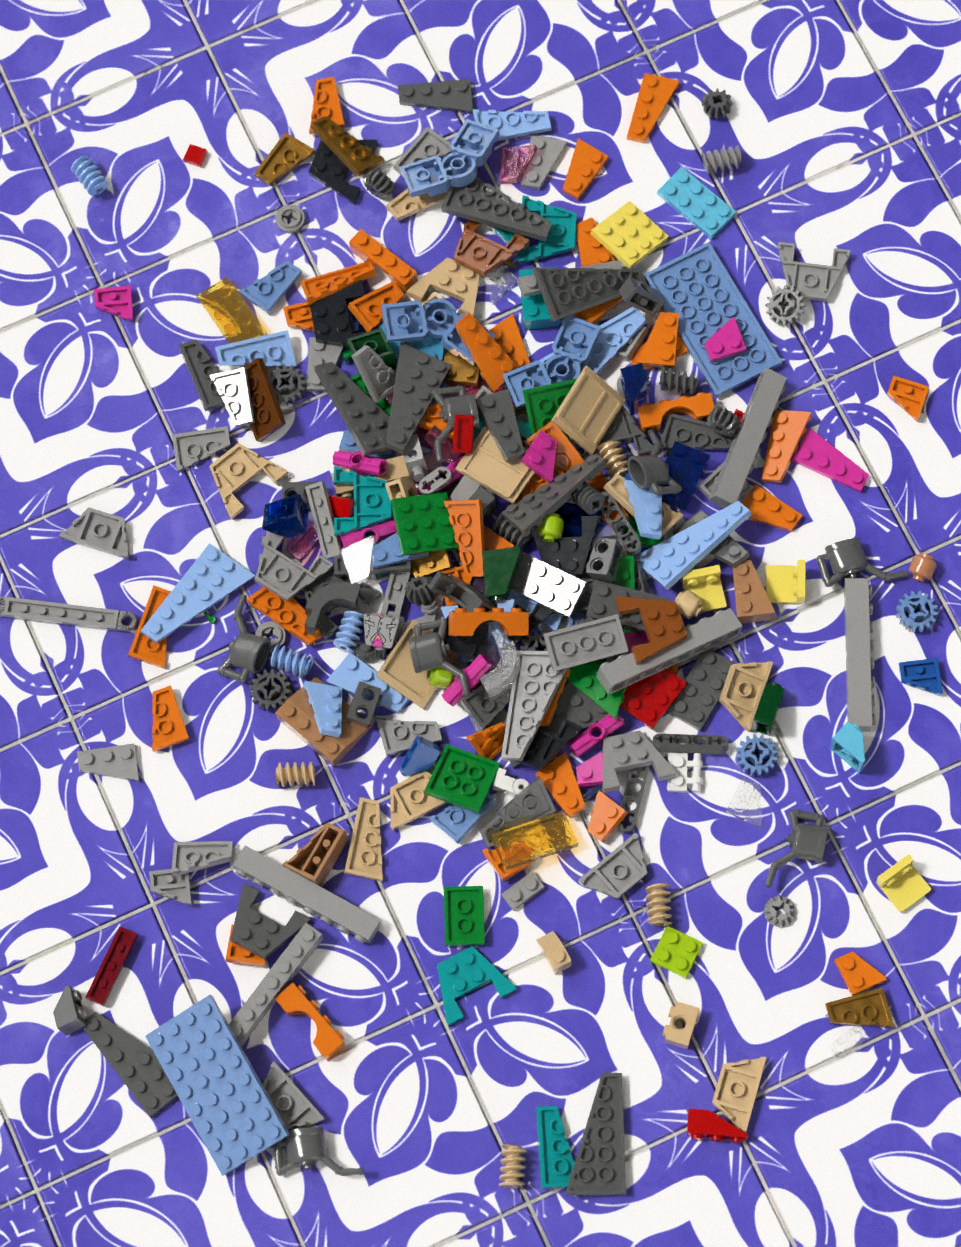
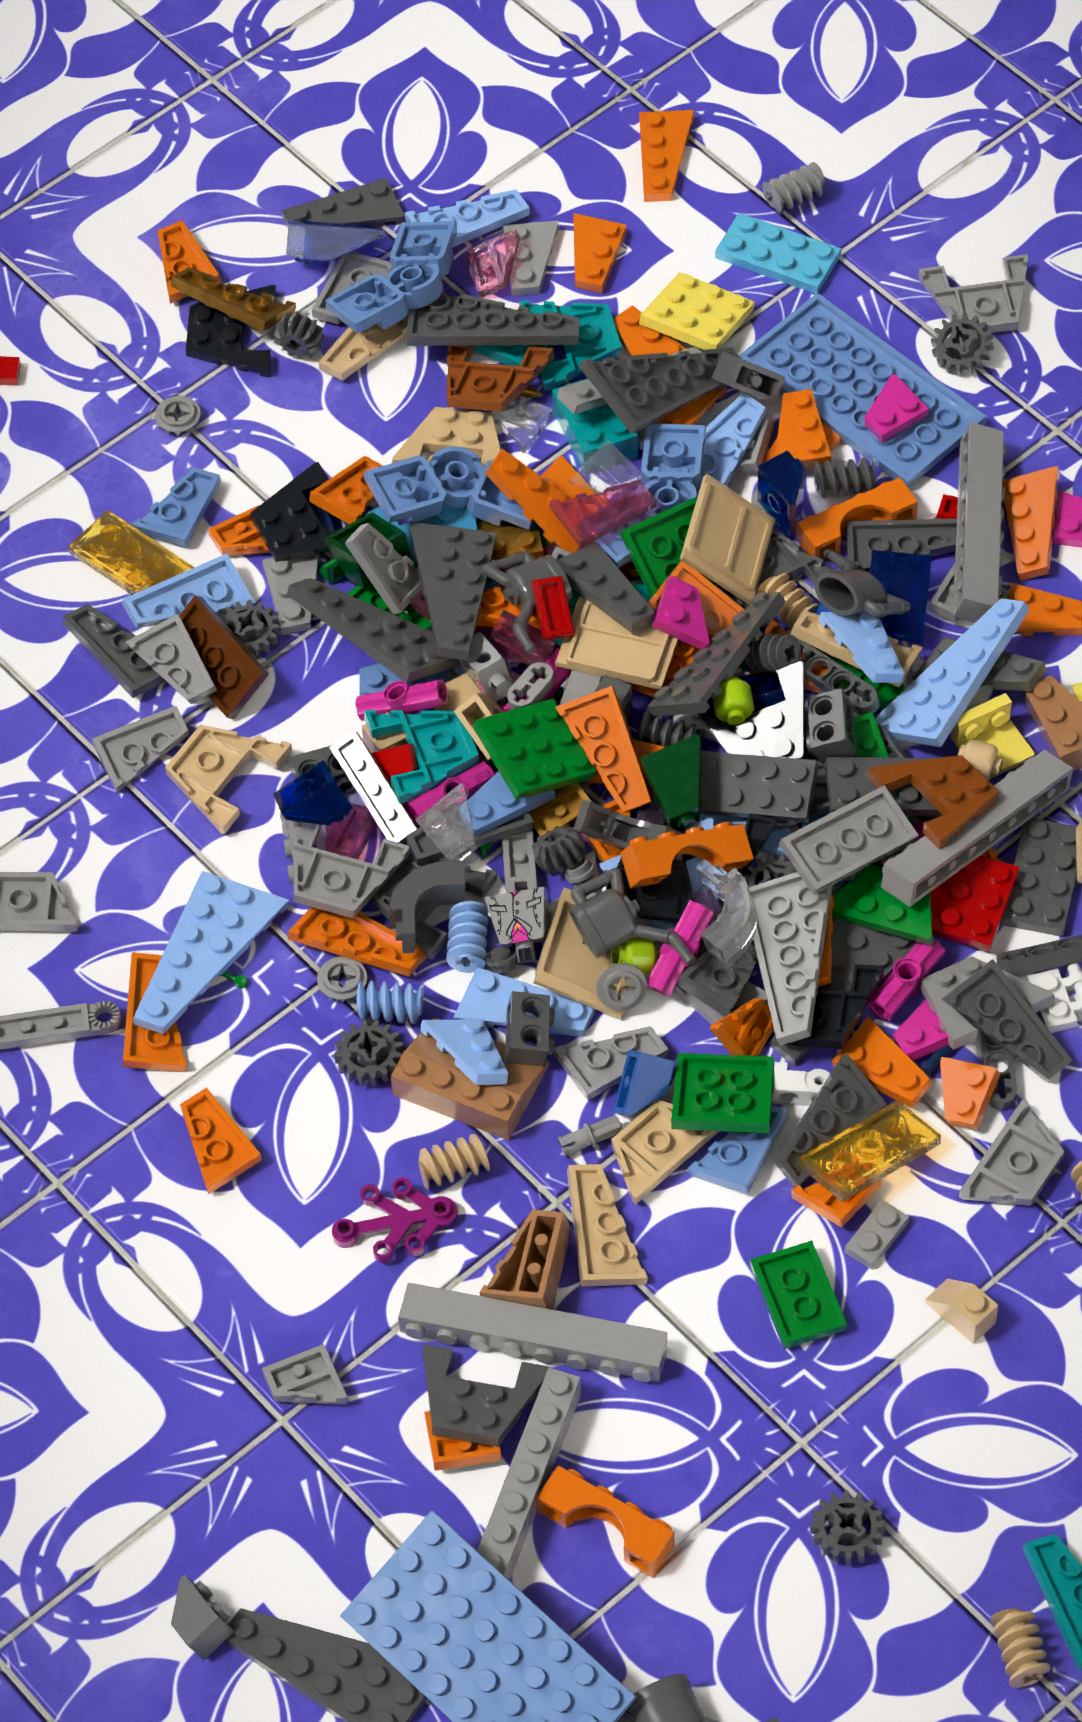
camera: 20 degrees left, 15 degrees down
light grey wing [77,743,140,782] -> none
dark red plate [85,926,138,1007] -> none
light grey wing [171,841,233,877] -> none
dark grey piece [217,594,271,682] -> none
pearl gold wing [254,132,316,186] -> none
light grey wing [263,1061,325,1131] -> none
orange wing [300,261,376,305] -> none
orange arch [349,229,418,294] -> none
teal wing [437,946,517,1026] -> none
dark grey gear [701,87,733,120] -> none
dark grey gear [706,407,740,437] -> none
none -> clear blue slope [286,220,386,265]
none -> magenta plant [331,1177,457,1263]
none -> clear pink wing [549,480,657,548]
none -> light grey axle [557,1115,623,1157]
none -> clear wing [568,440,643,499]
none -> light grey gear [596,961,647,1011]
none -> dark grey gear [810,1490,885,1566]
none -> dark grey wing [942,959,1073,1081]

